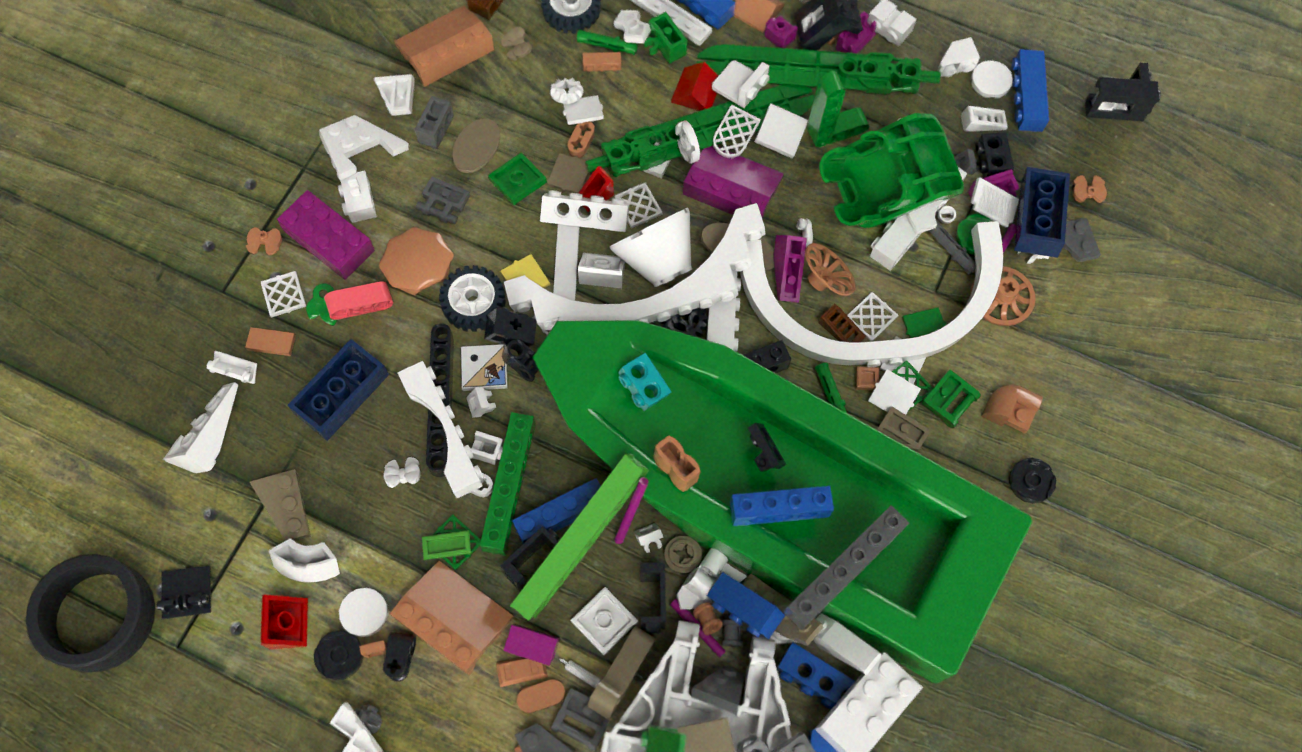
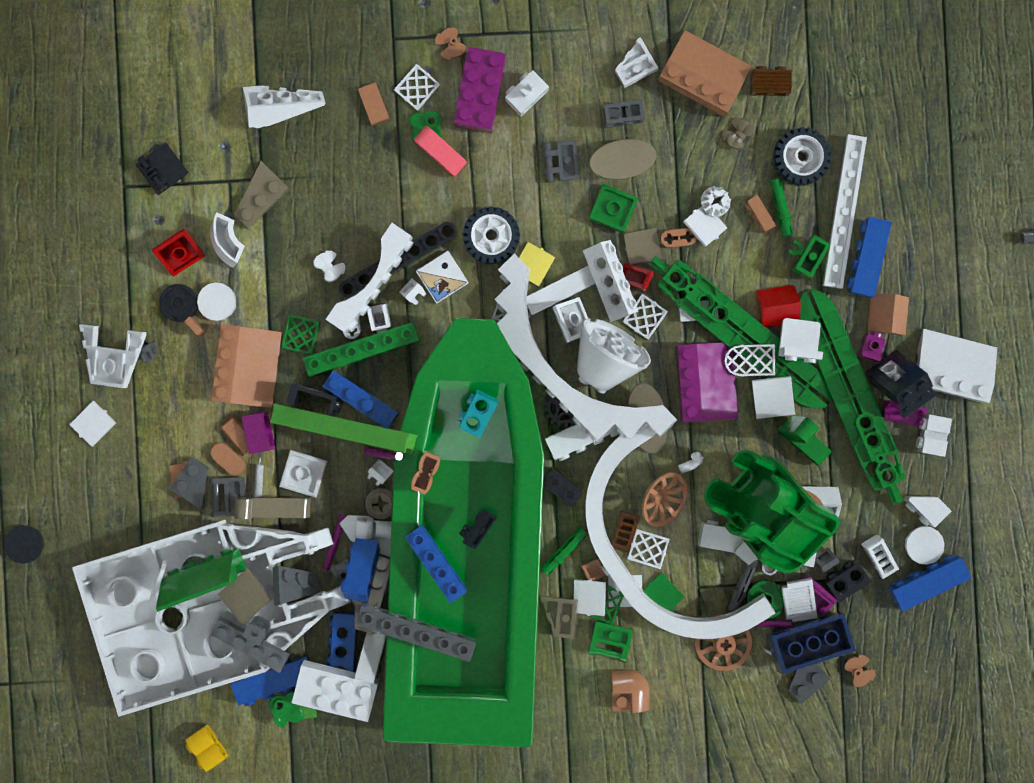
camera: 65 degrees right, 20 degrees up
black tyre [26,554,155,673] -> none
white hinge [207,351,257,384] -> none
dark blue brick [287,339,389,441] -> none
white wing [320,115,409,180] -> none
nougat piece [379,227,454,295] -> none
black piece [383,632,416,682] -> none
bright green tile [422,530,471,560] -> none
black brick [484,307,537,347] -> none
black piece [502,340,539,382] -> none
white tile [614,10,651,43] -> none
black panel [640,563,666,633] -> none
white tile [675,120,700,164] -> none
nougat bush [693,602,723,635] -> none
magenta slope [773,235,807,303] -> none
black tile [1009,458,1057,504] -> none
black brick [1085,62,1161,122] -> none

